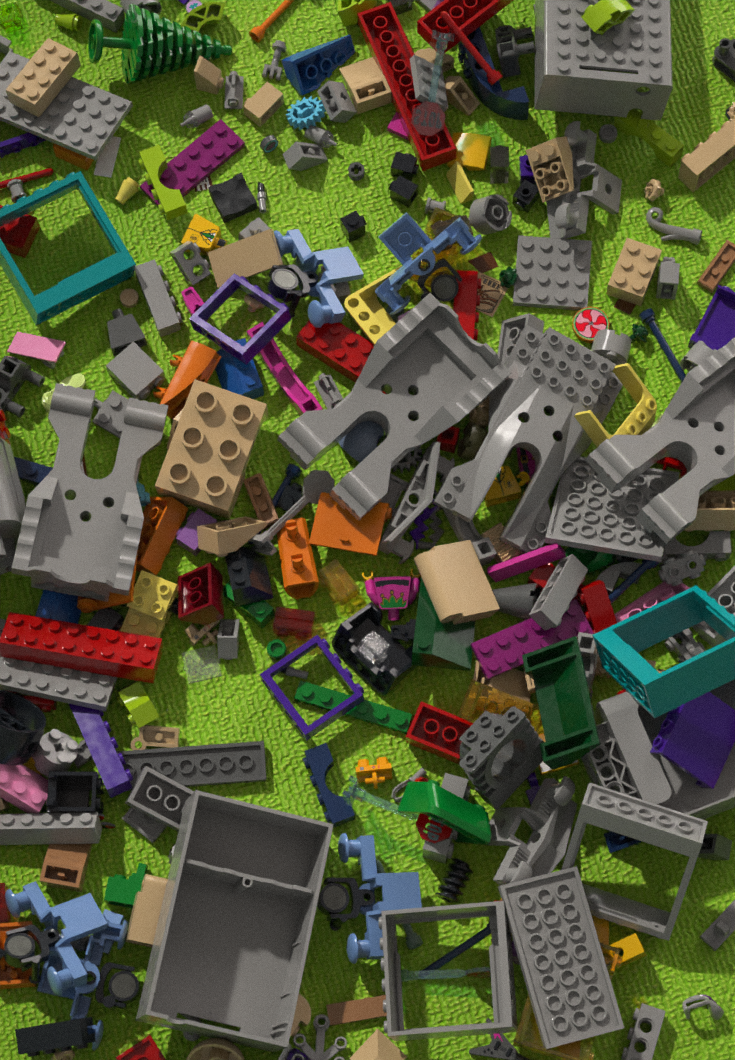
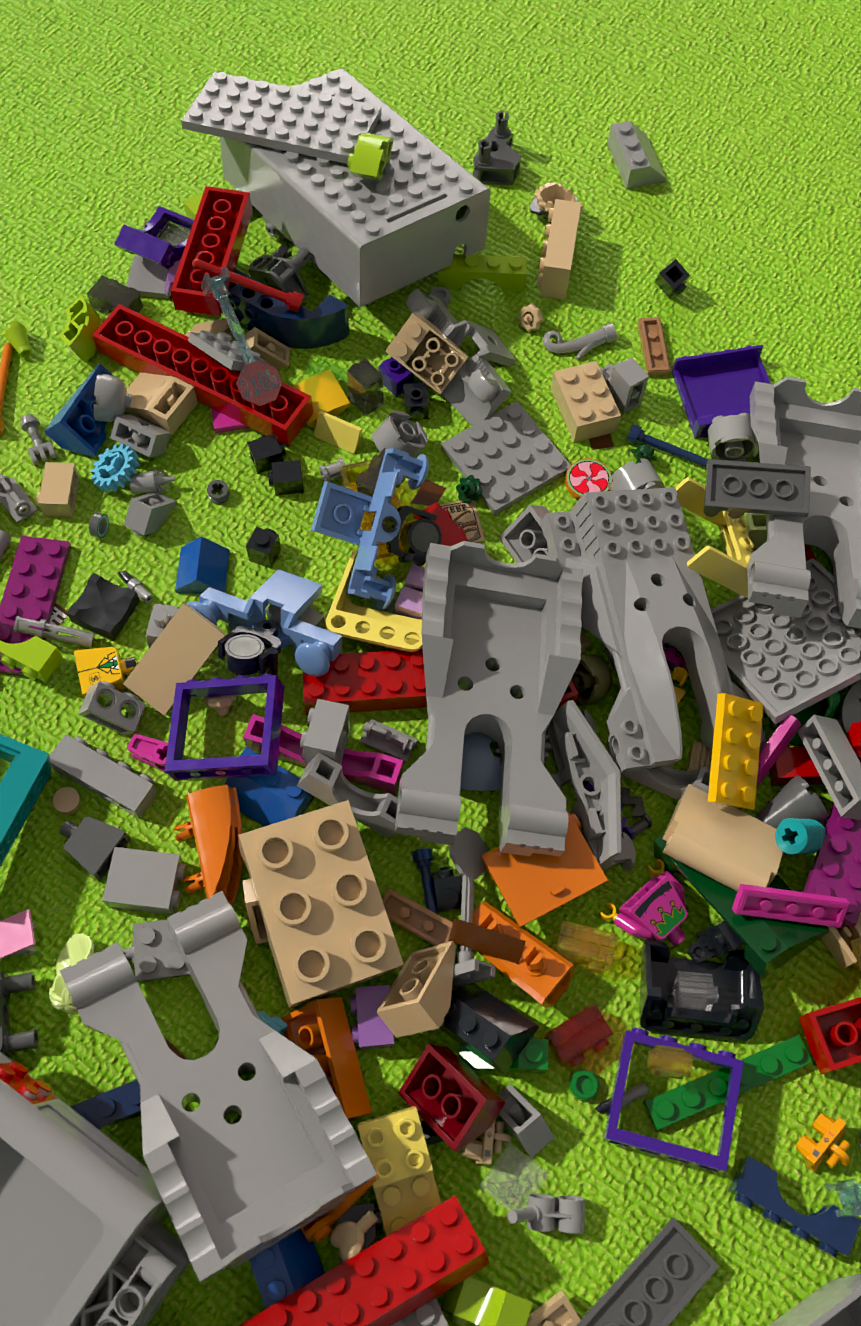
camera: 45 degrees left, 5 degrees down
none -> light grey pin [13,616,95,648]
none -> light grey cylinder [94,374,132,422]
none -> blue slope [175,536,230,594]
none -> light grey arch [297,753,398,839]
none -> light grey brick [300,699,350,765]
none -> tan rock [330,1210,378,1262]
none -> reddish brown sticker [448,918,526,964]
none -> light grey beam [508,1194,585,1233]
none -> clear yellow brick [647,1044,693,1079]
none -> dark grey hinge [704,459,811,519]
none -> yellow plate [708,693,764,810]
none -> dark pink tile [732,884,850,928]
none -> teal piece [775,818,825,854]

